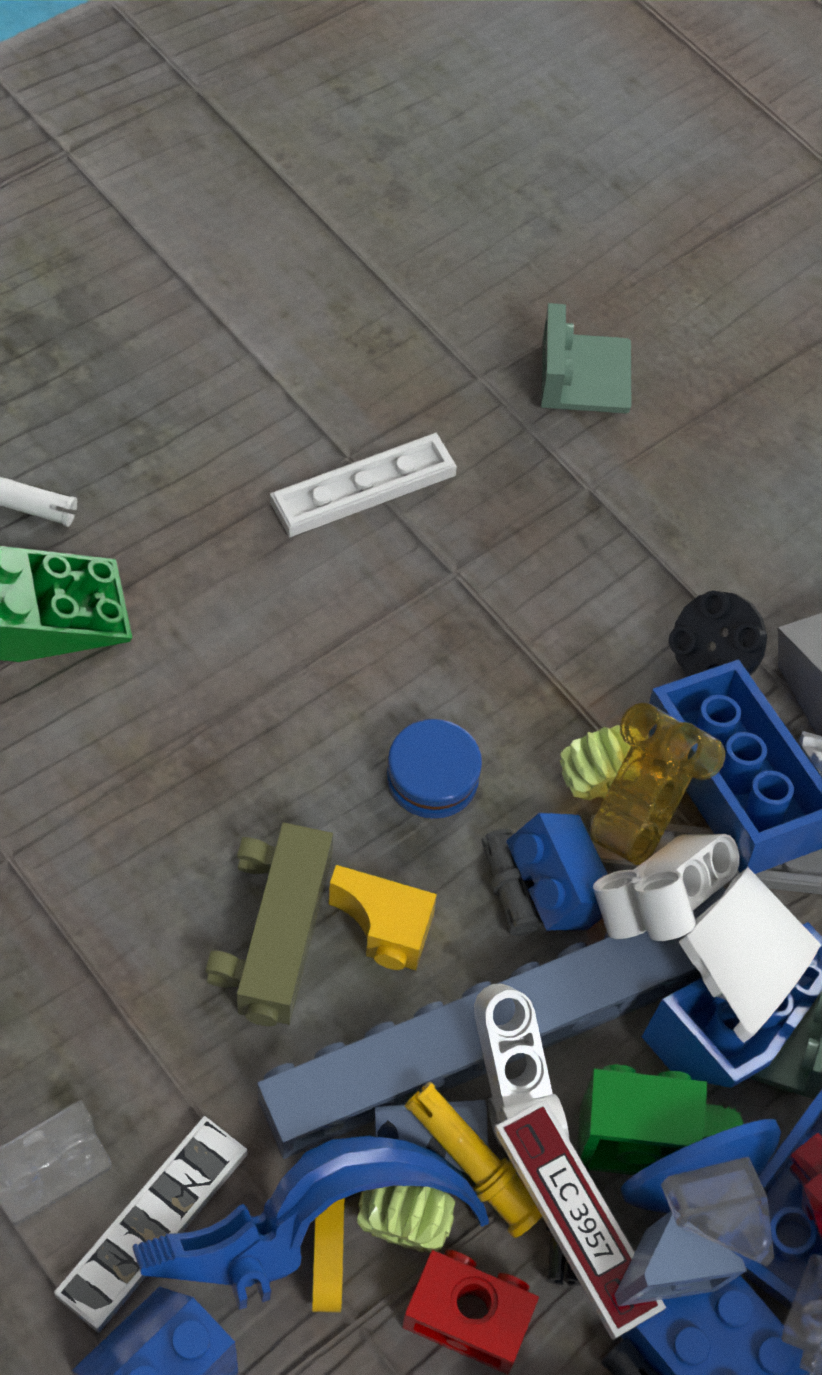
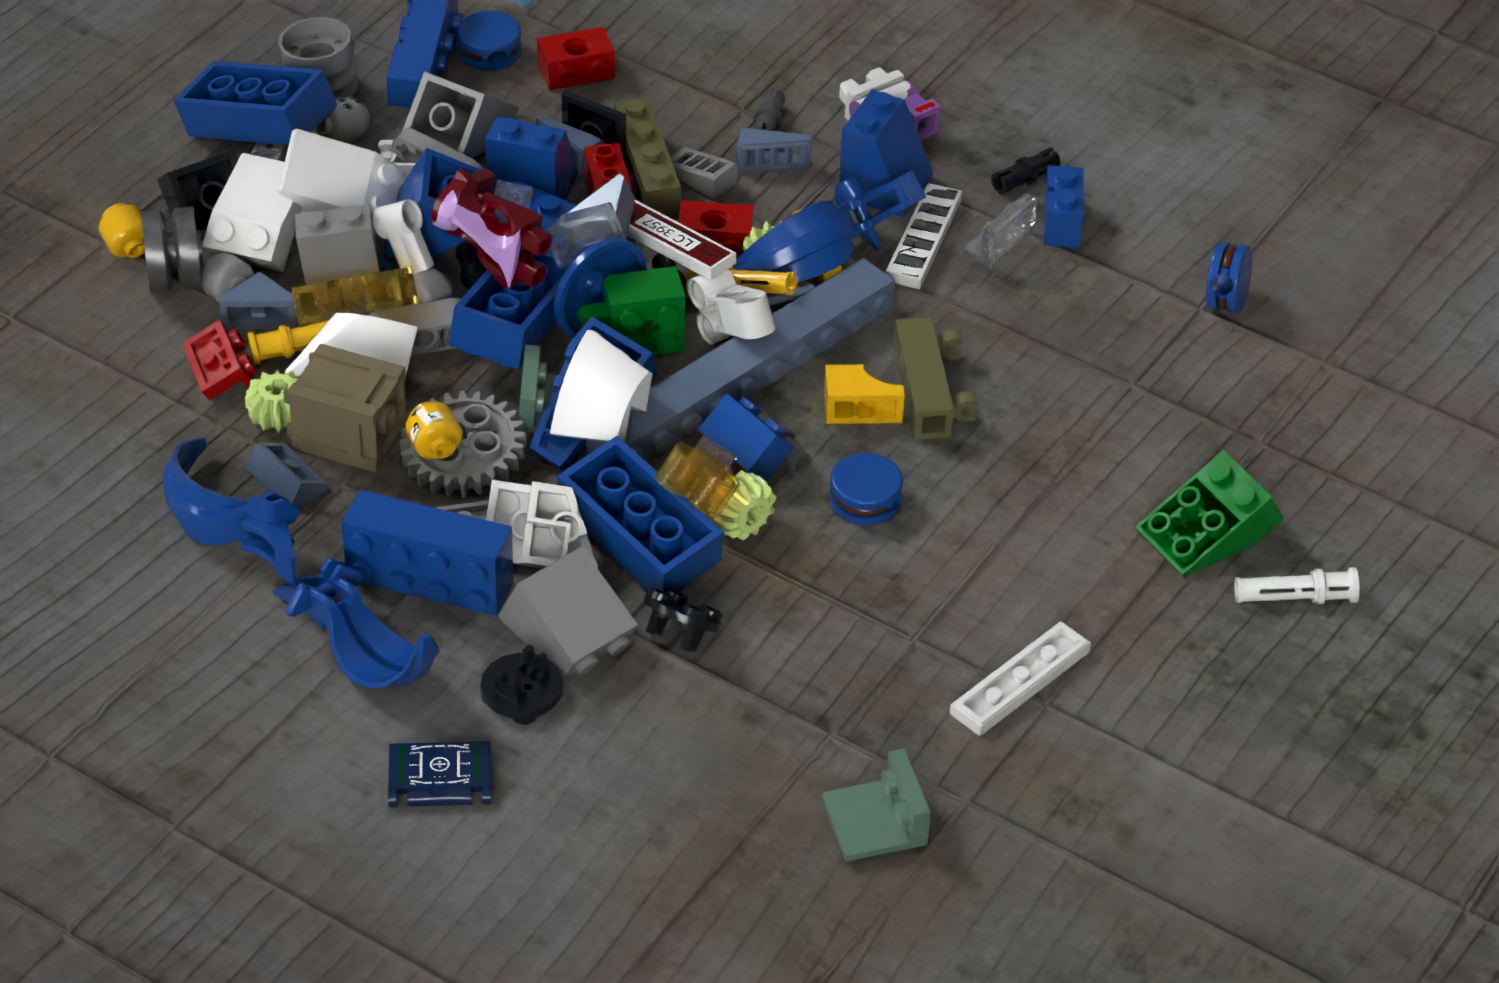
camera: 165 degrees right, 15 degrees down
white piece [593,834,740,941] -> none

